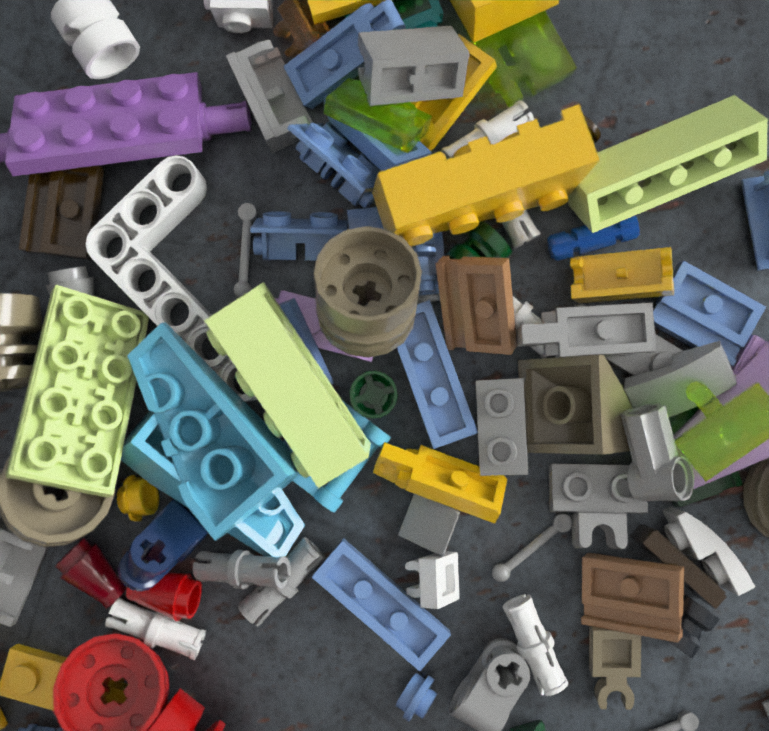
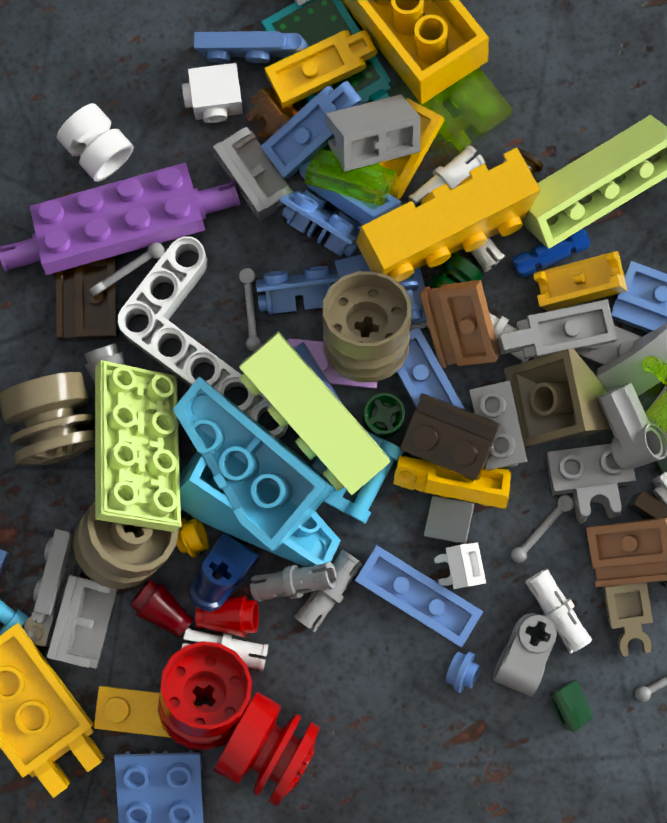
camera: 15 degrees left, 5 degrees down
none -> light grey hinge [89,242,164,297]
none -> dark brown plate [400,393,501,481]

